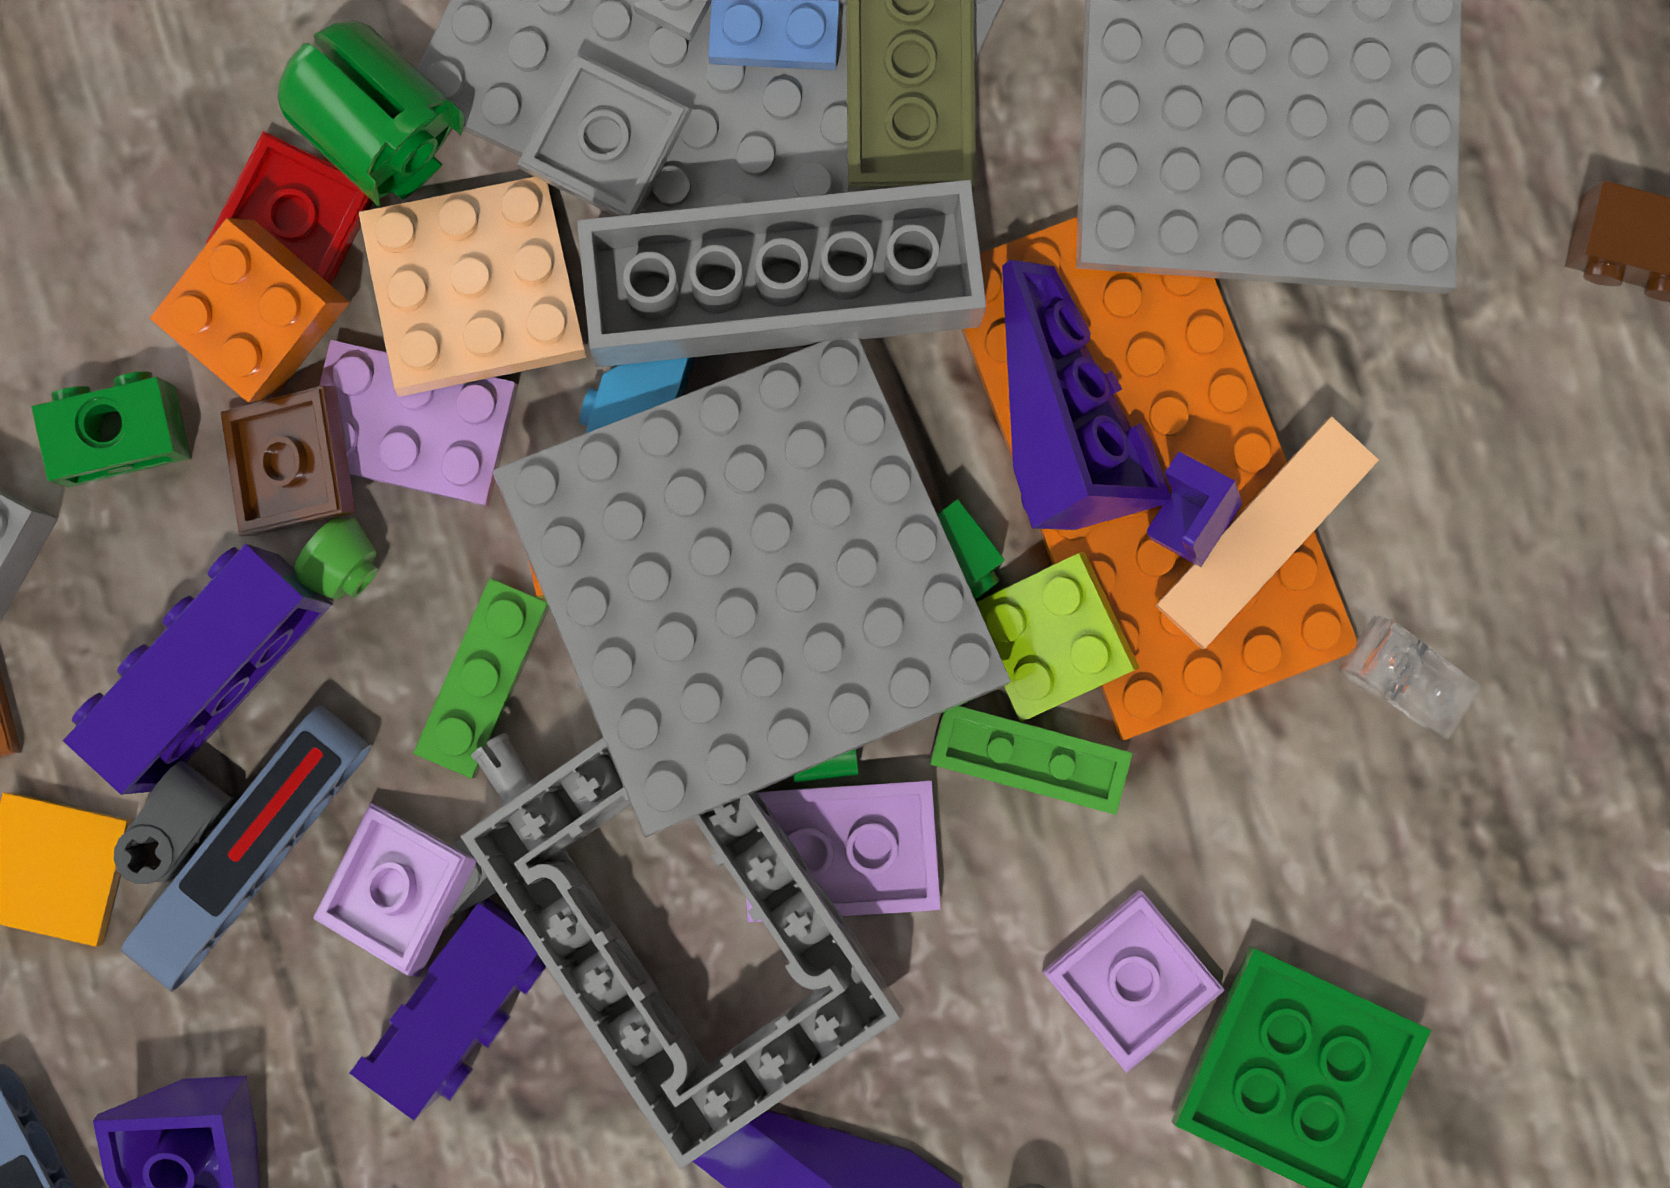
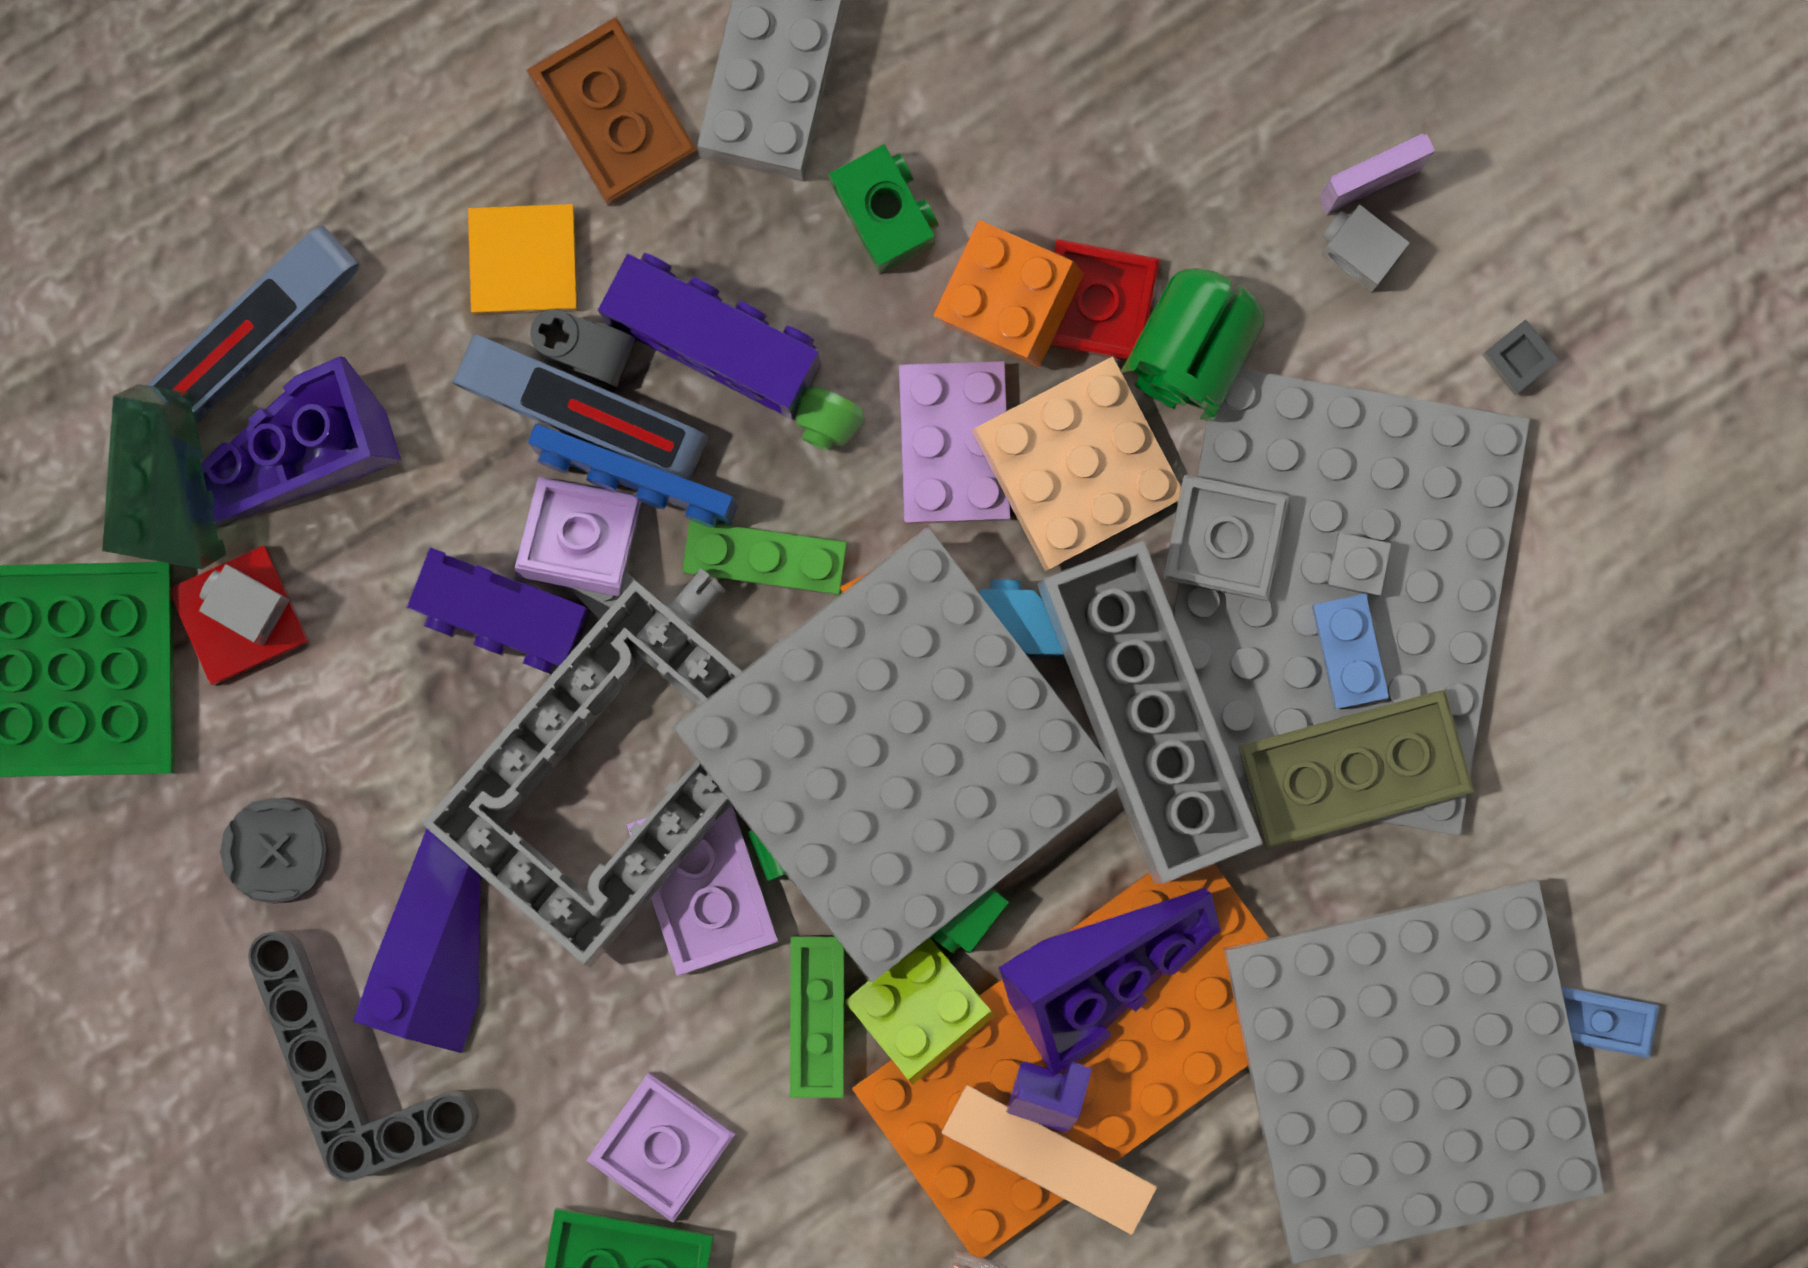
camera: 80 degrees right, 0 degrees up
reddish brown tile [220,385,356,536] -> none
none -> blue plate [528,423,738,528]

